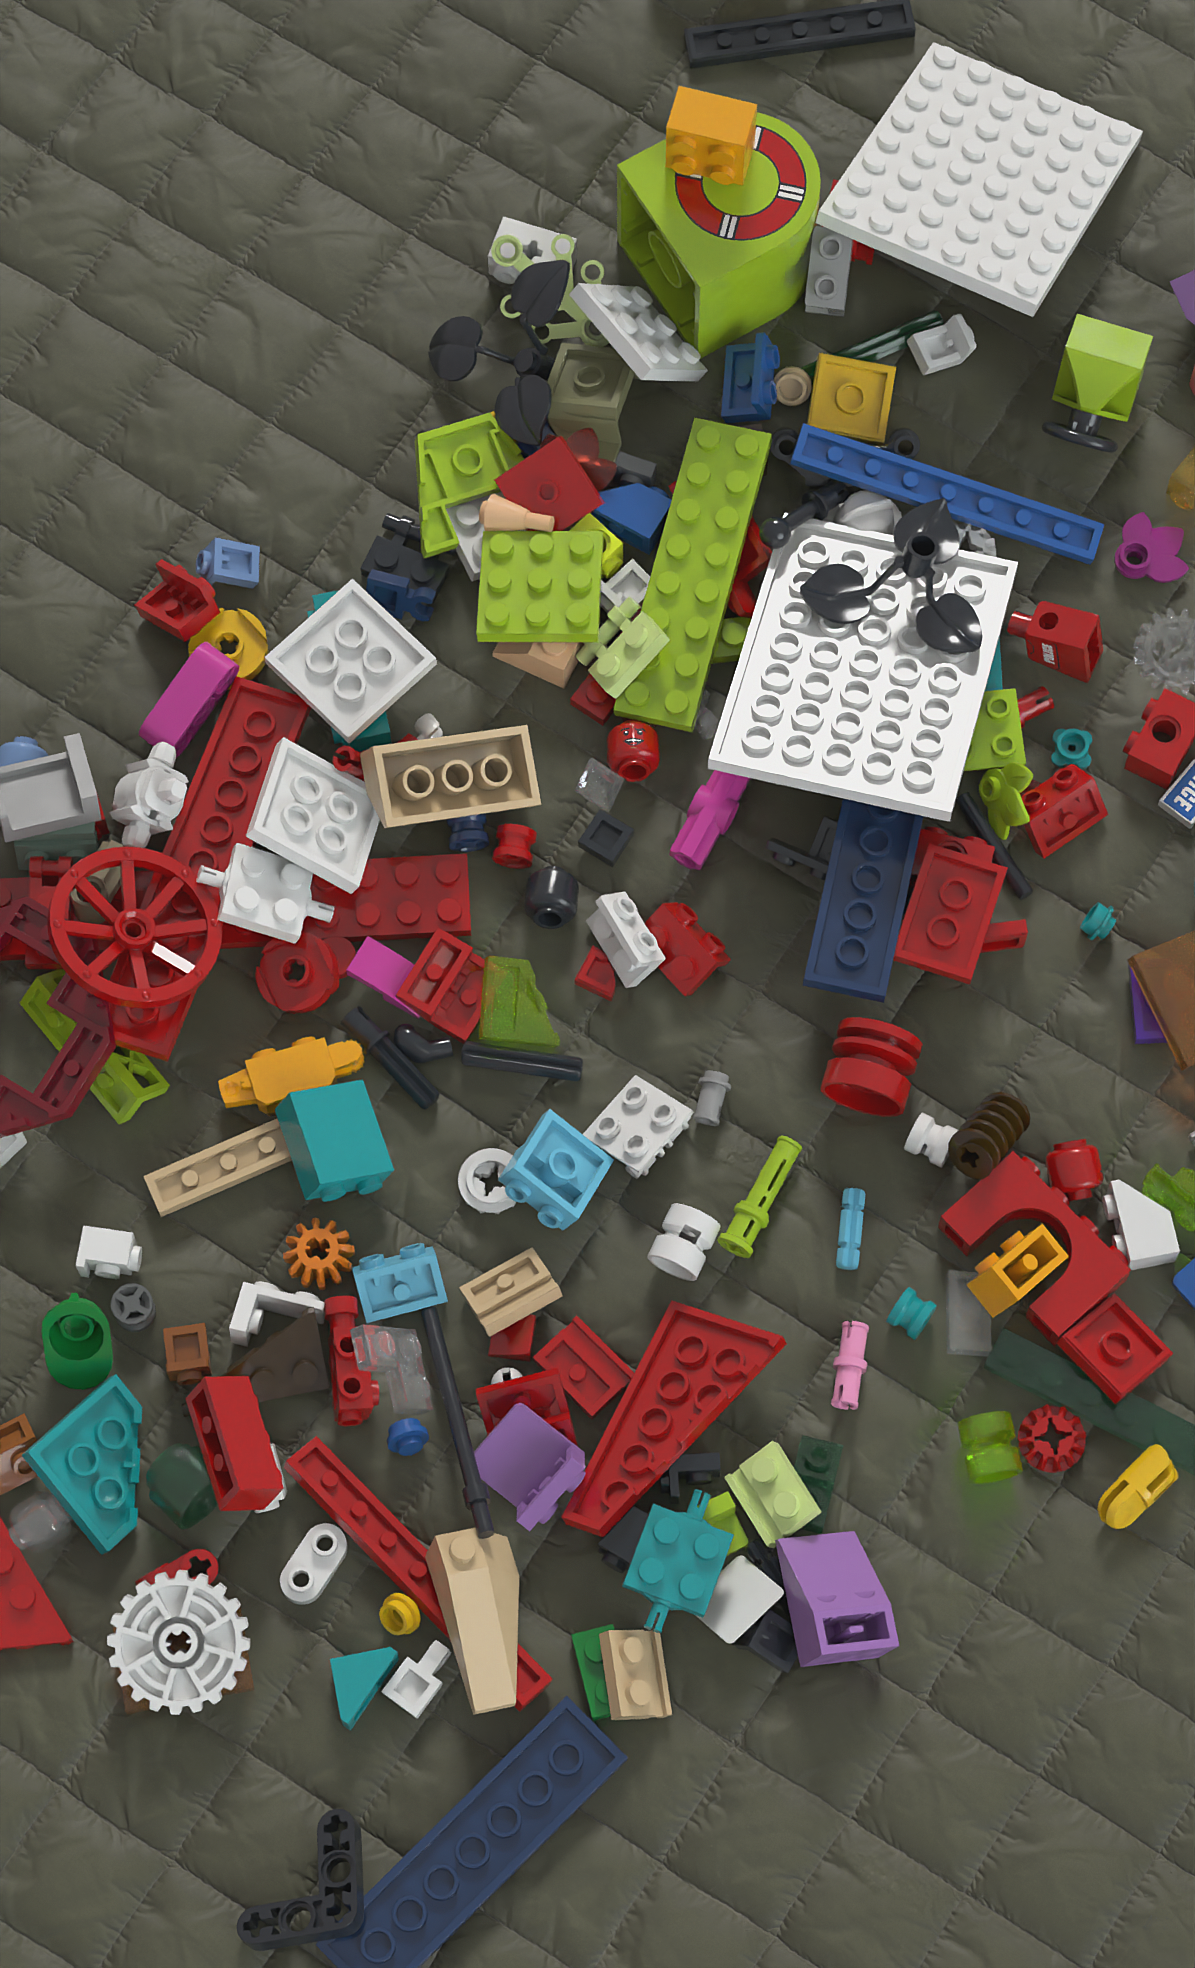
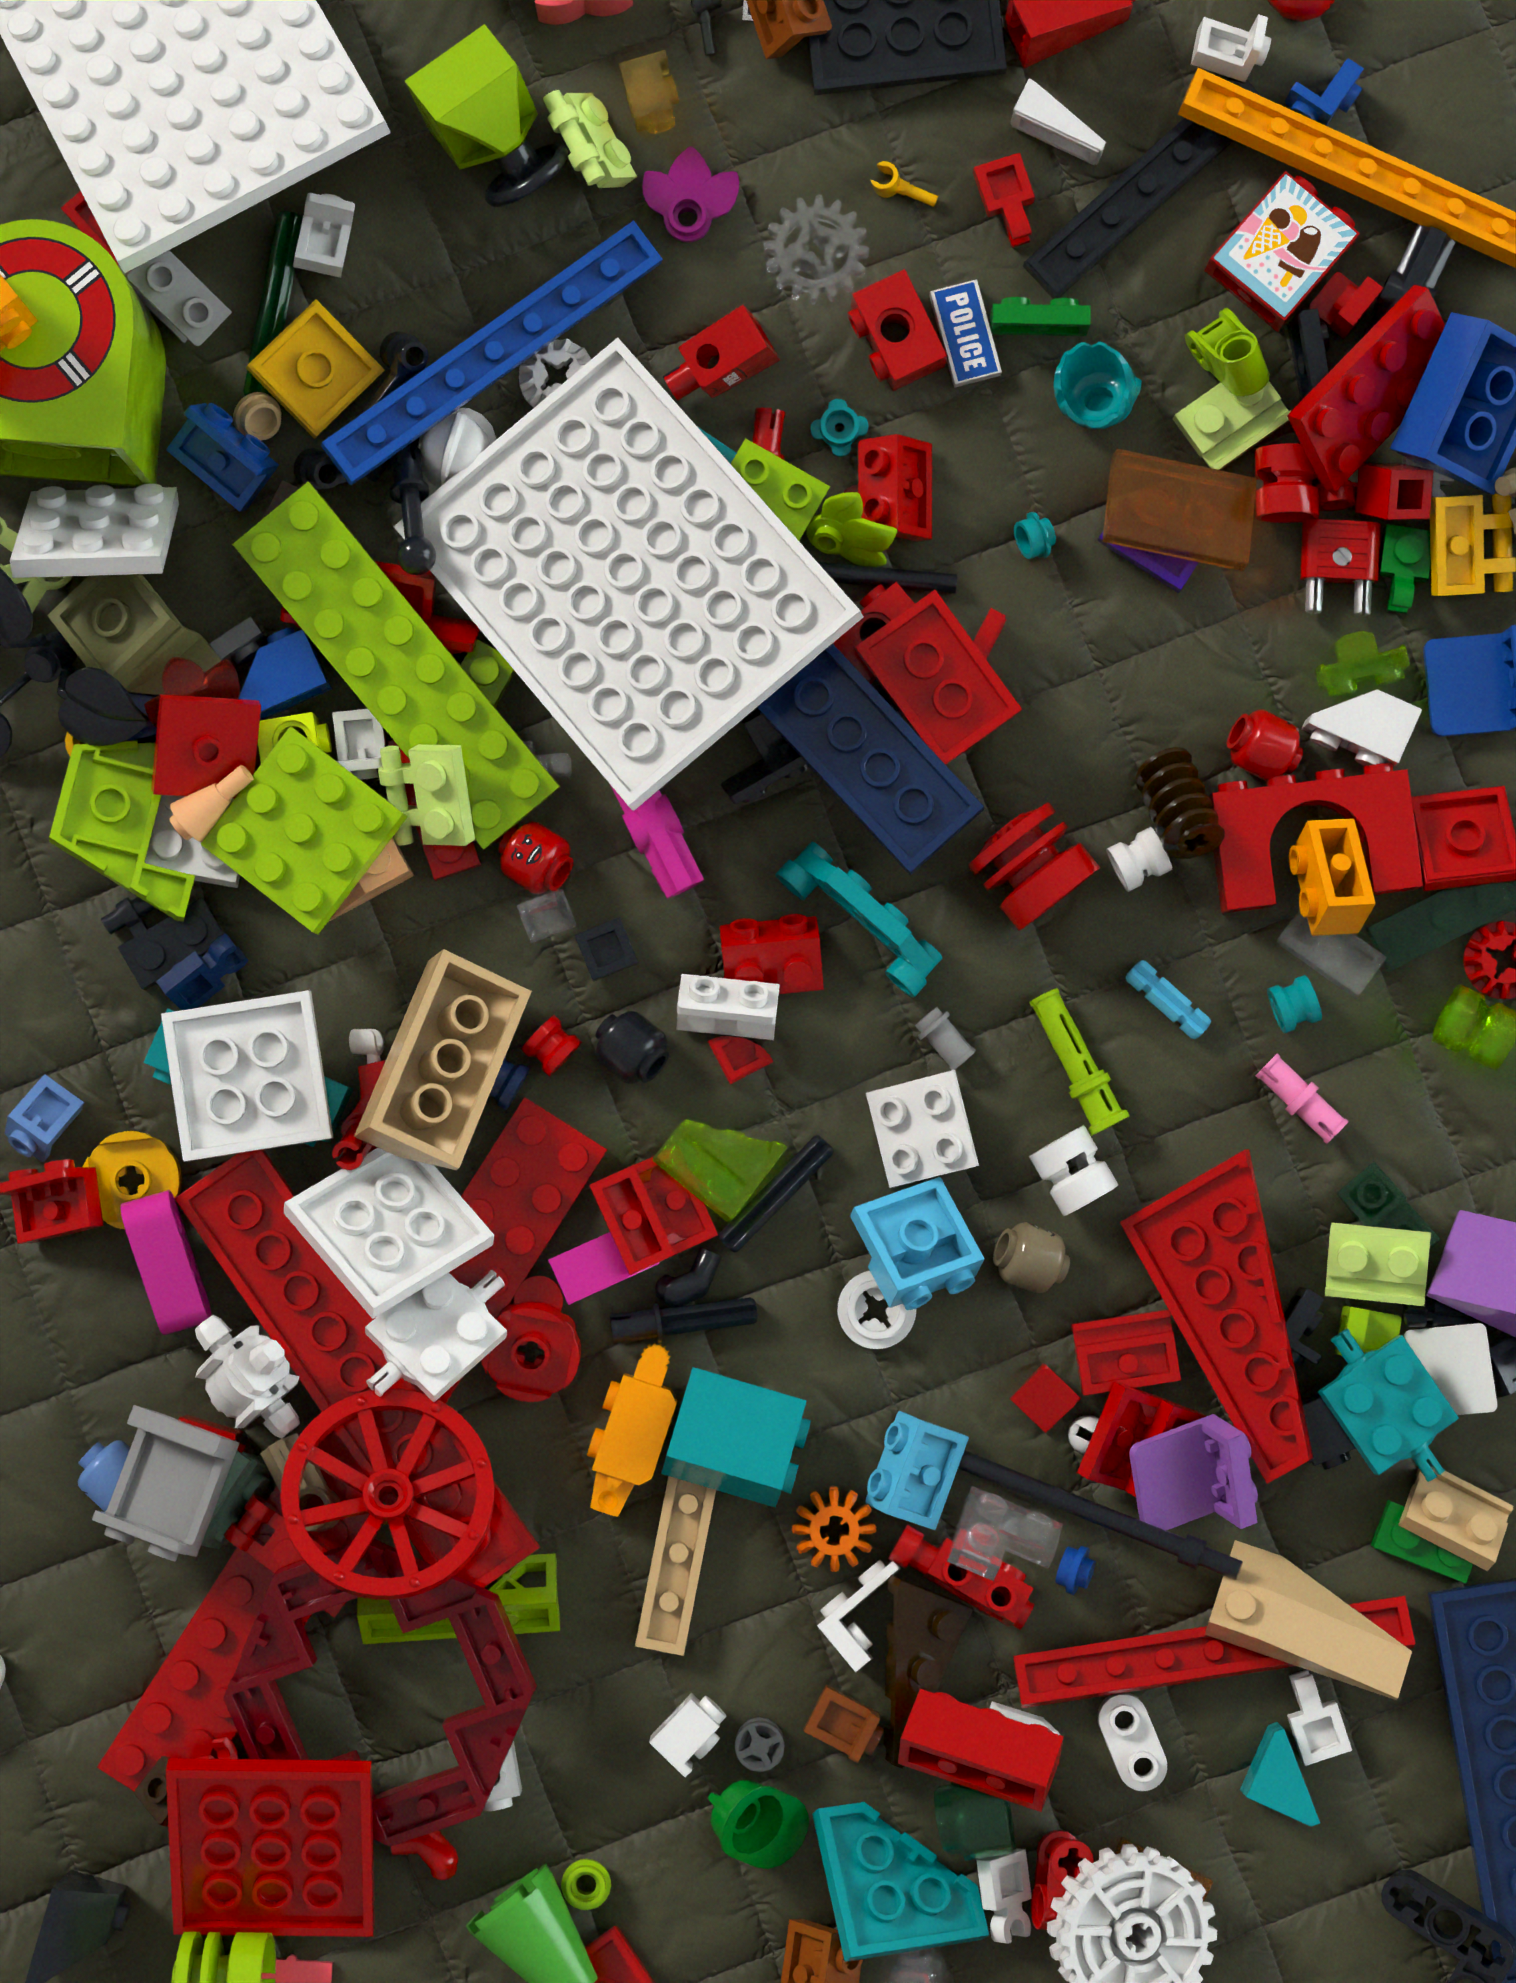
camera: 55 degrees left, 15 degrees up
yellow plate [379,1593,421,1635] -> none
tan plate [459,1247,562,1337] -> none
black plant [800,498,983,652] -> none
none -> yellowish green plate [543,90,637,188]
none -> teal plate [775,841,943,998]
none -> white plate [976,1848,1032,1944]
none -> dark tan head [993,1222,1070,1294]

